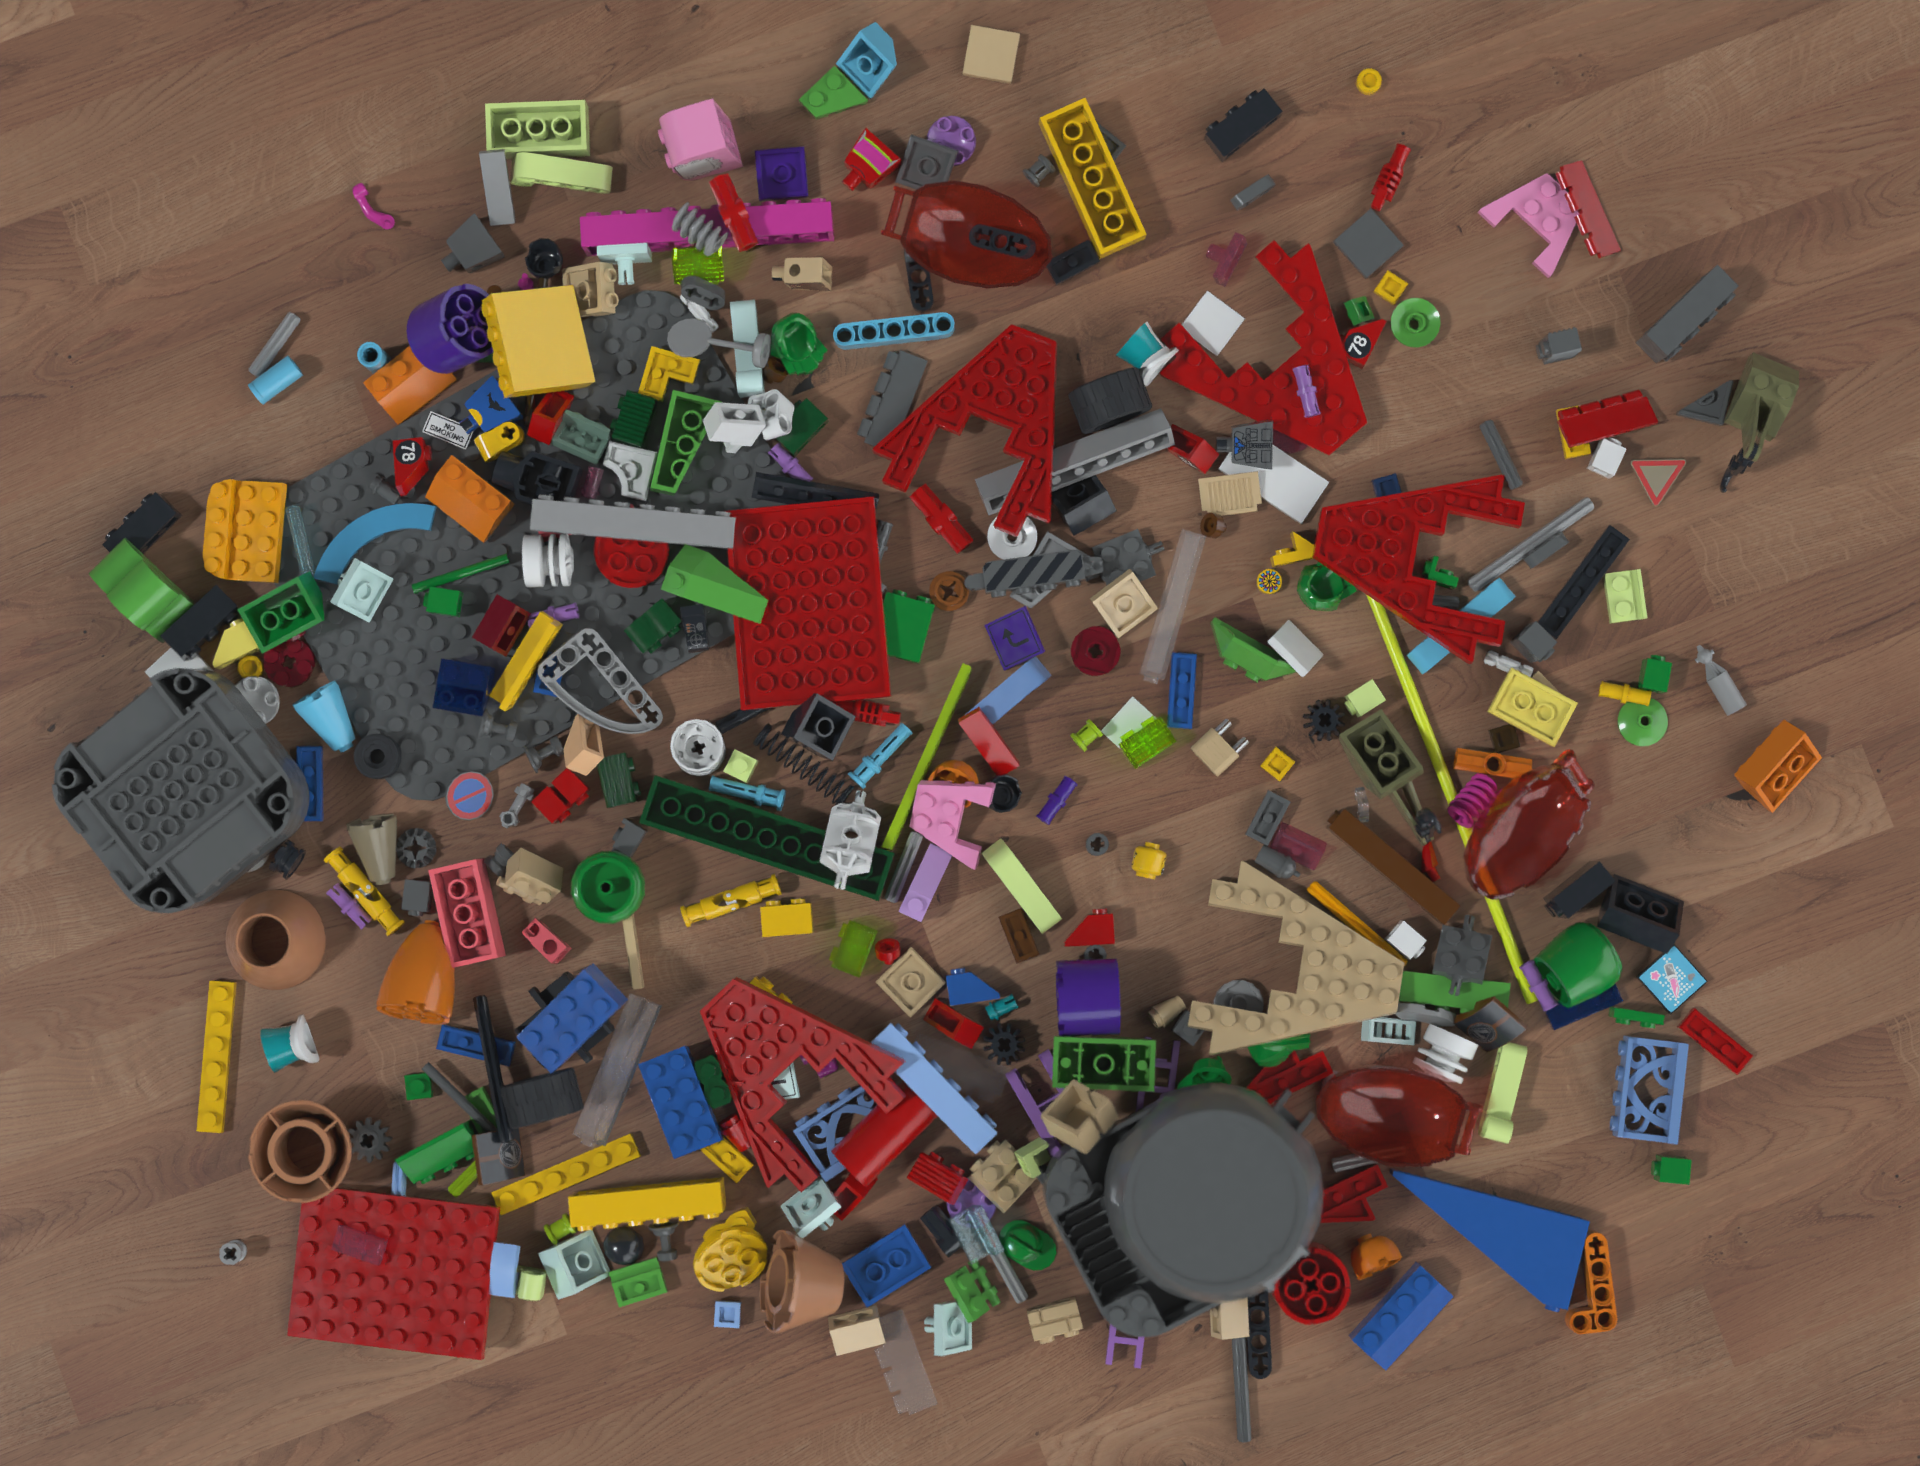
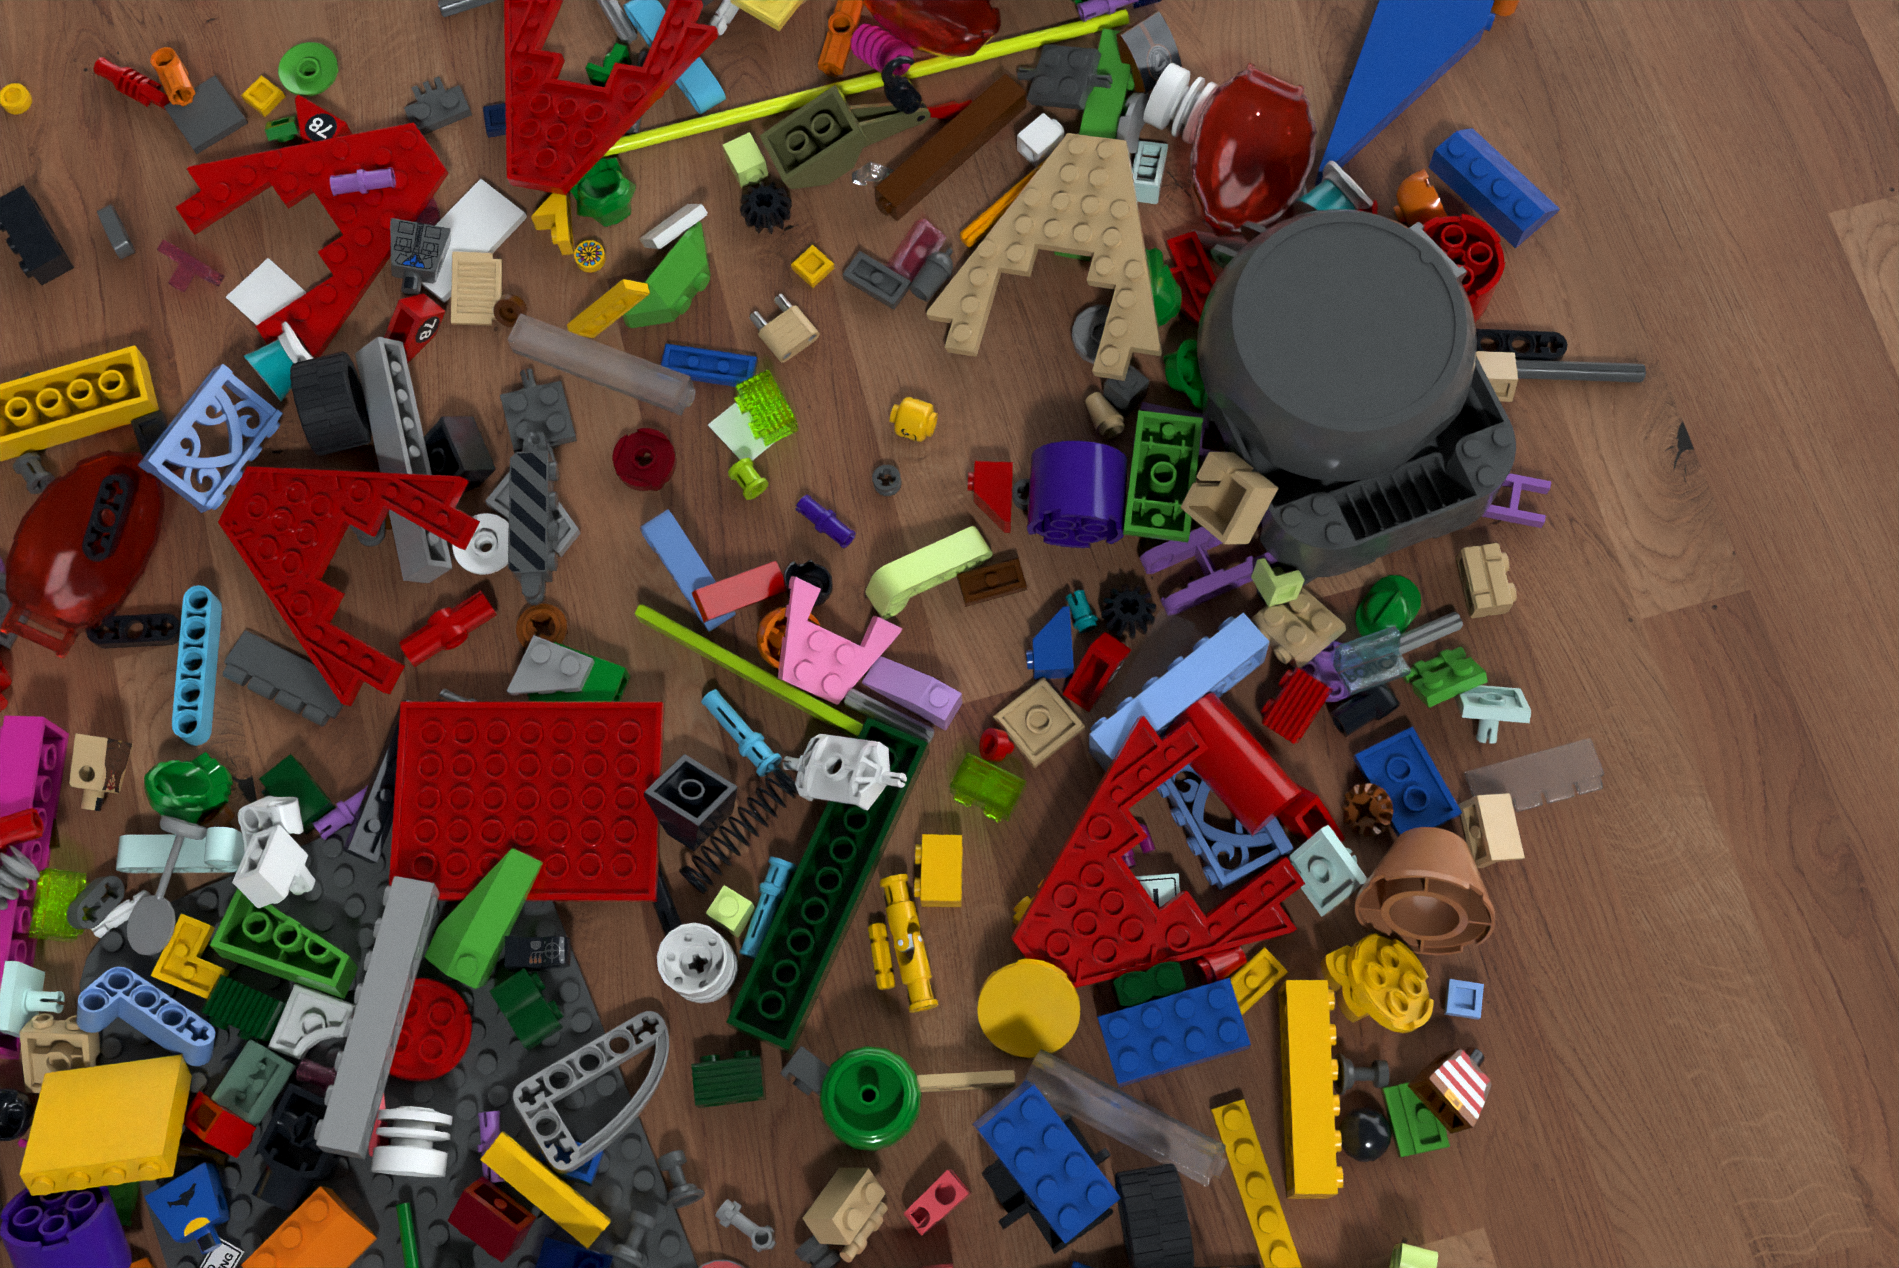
camera: 80 degrees left, 15 degrees down
yellow piece [474,422,525,463] -> none
red piece [531,768,591,824] -> none
light aqua slope [538,1230,610,1300] -> none
lime bush [544,1213,577,1245] -> none
light nougat slope [563,714,604,776] -> none
red hinge [833,700,901,727] -> none
dark purple piece [985,606,1045,671] -> none
tan plate [1090,569,1158,638] -> none
yellowish green beam [1478,1042,1527,1144] -> none
dark brown tile [1488,724,1521,753] -> none
none -> medium blue beam [76,966,216,1066]
none -> medium blue fence [138,364,283,513]
none -> orange piece [150,47,196,107]
none -> dark grey hinge [404,76,472,135]
none -> light grey wing [507,635,595,696]
none -> yellow tile [567,279,650,338]
none -> yellow axle [868,923,895,990]
none -> yellow tile [977,959,1080,1058]
none -> hat [1293,161,1373,215]
none -> dark orange gear [1341,783,1393,837]
none -> torso [1408,1047,1492,1134]

